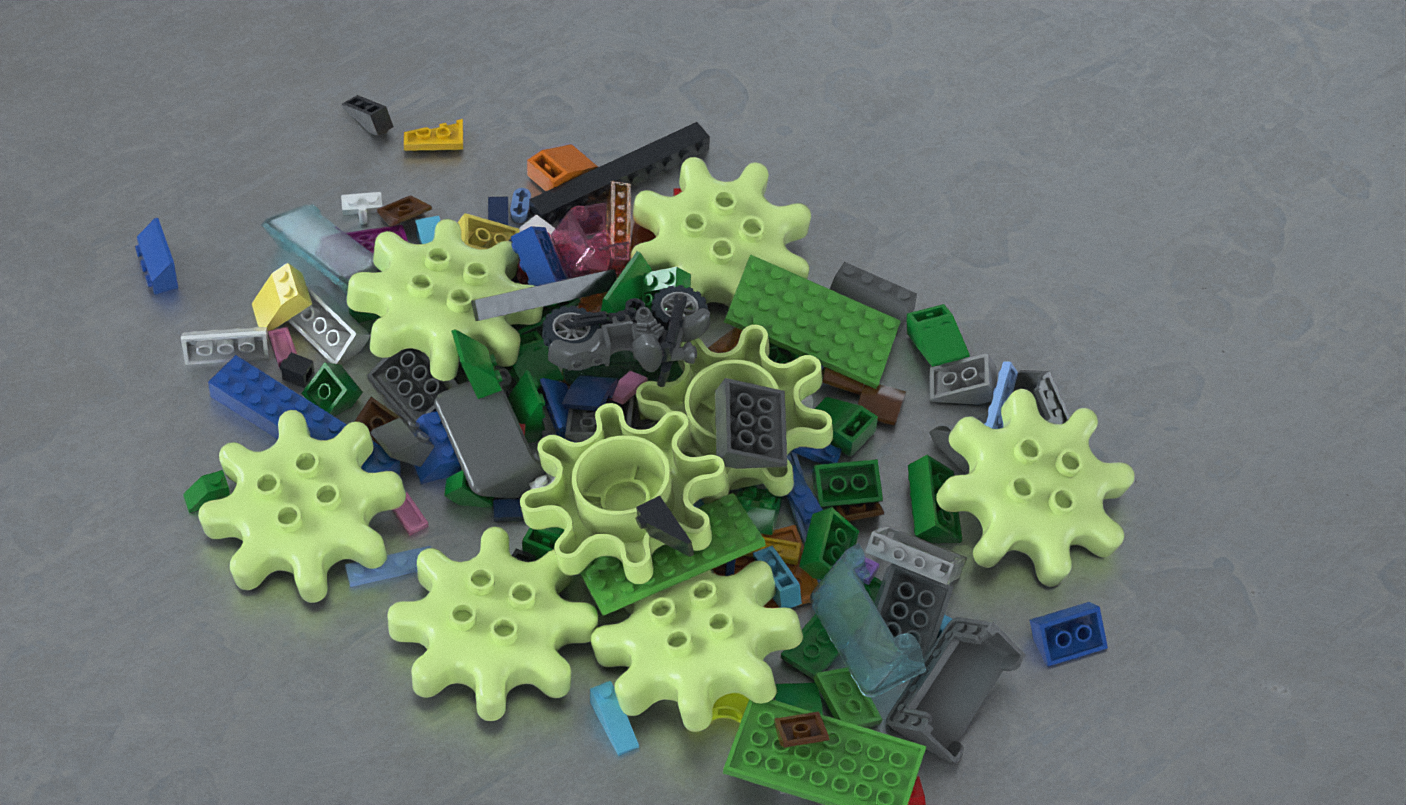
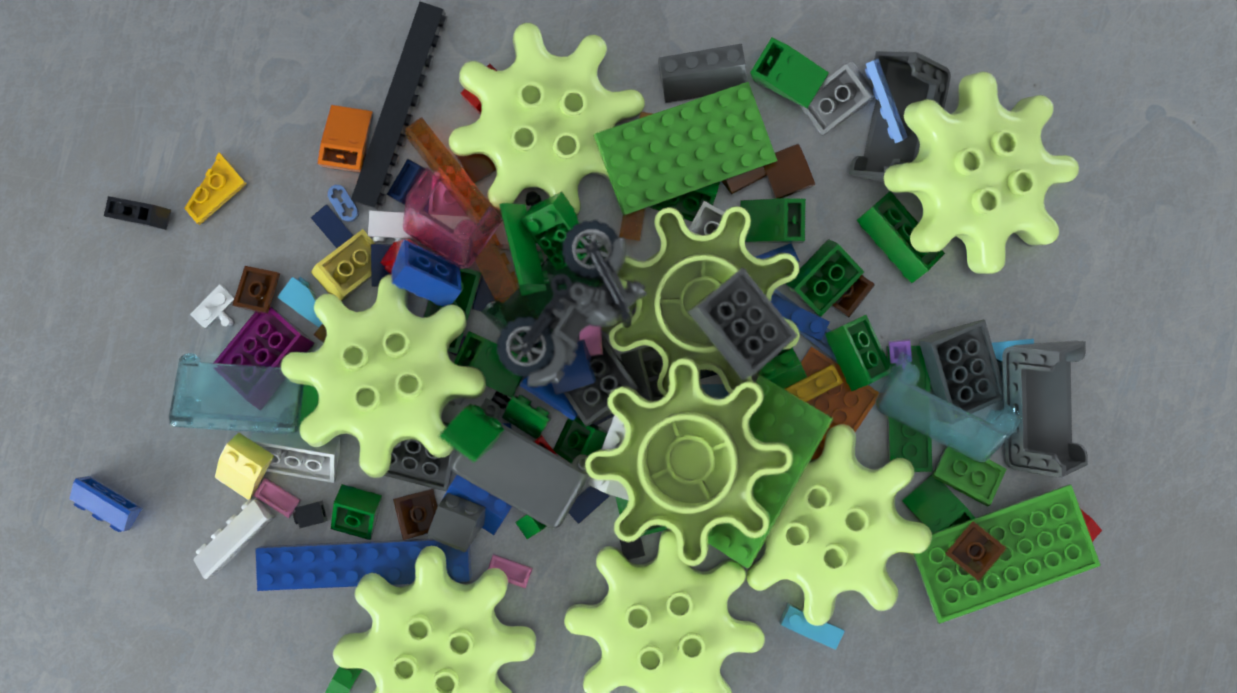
camera: 30 degrees left, 35 degrees up
light blue plate [345,546,431,587] -> none
tile [471,269,617,321] -> none
black slope [635,495,694,557] -> none
medium azure slope [753,546,802,608] -> none
light grey window [865,526,967,585] -> none
blue slope [1029,602,1108,666] -> none

